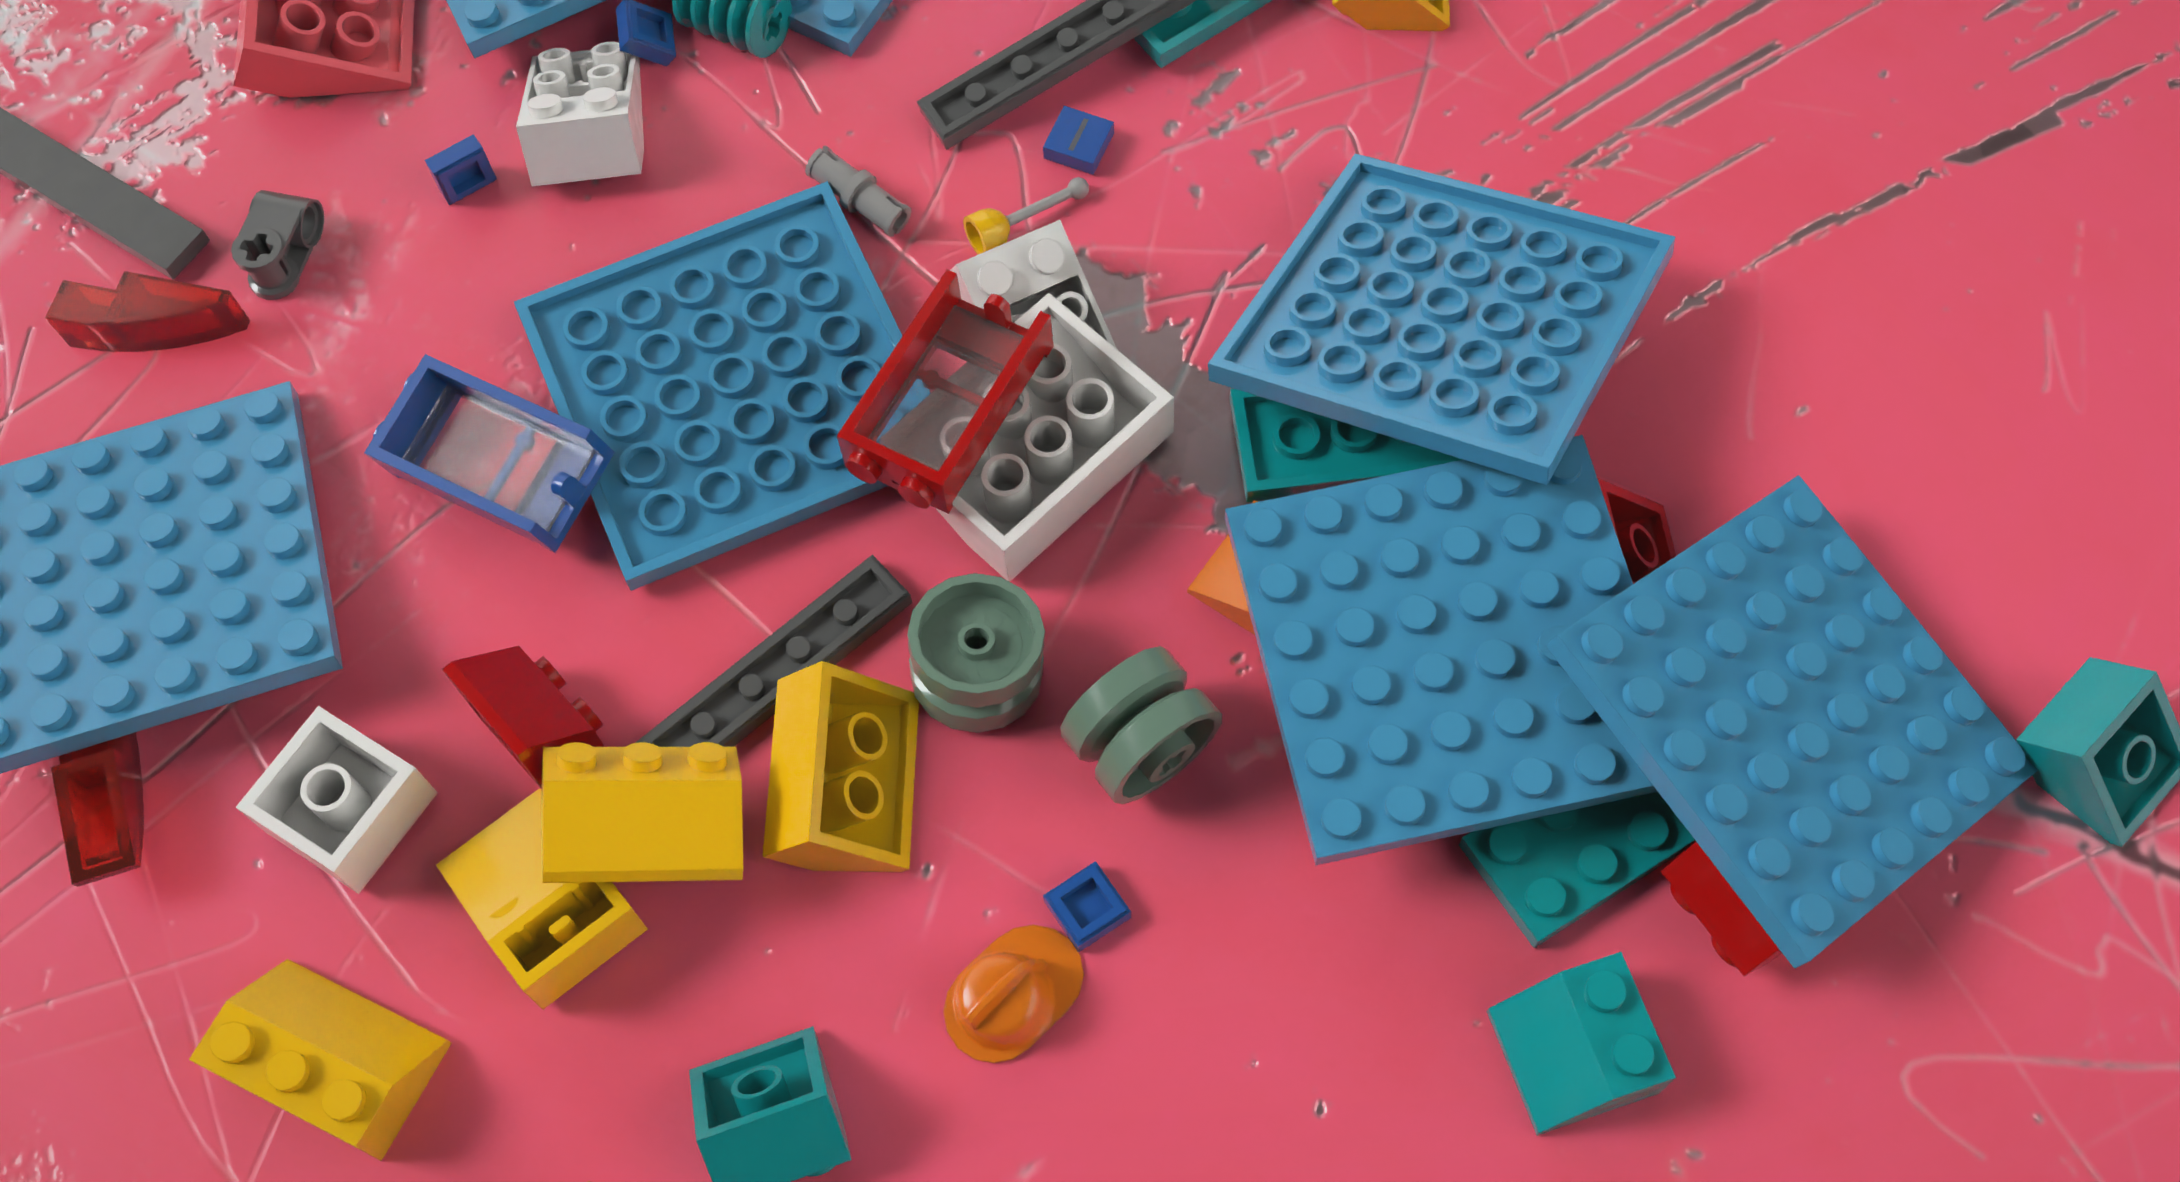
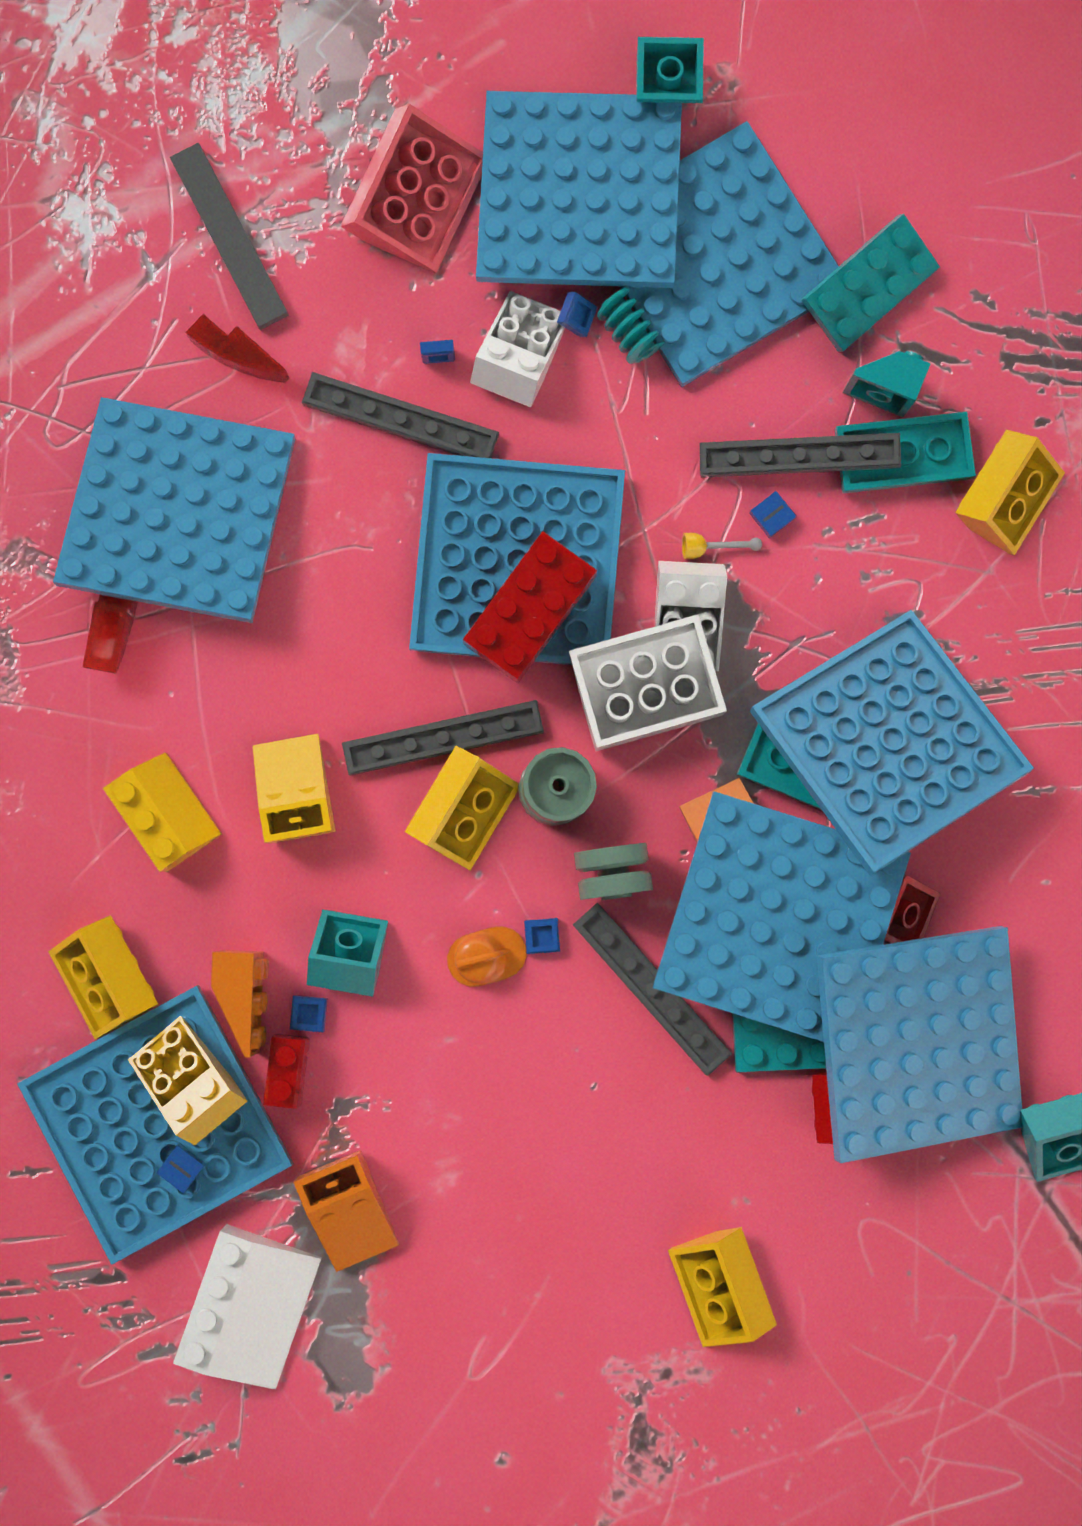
camera: 25 degrees right, 20 degrees up
dark grey piece [231,190,324,300] -> none
white brick [236,706,438,894] -> none
door [364,354,615,553] -> none
red slope [442,646,605,789] -> none
yellow slope [541,742,743,883] -> none
light grey pin [805,146,911,237] -> none
door [837,269,1054,514] -> none
teal slope [1486,952,1676,1136] -> none
none -> dark grey tile [302,372,499,458]
none -> red brick [463,531,597,684]
none -> dark grey tile [573,903,732,1076]

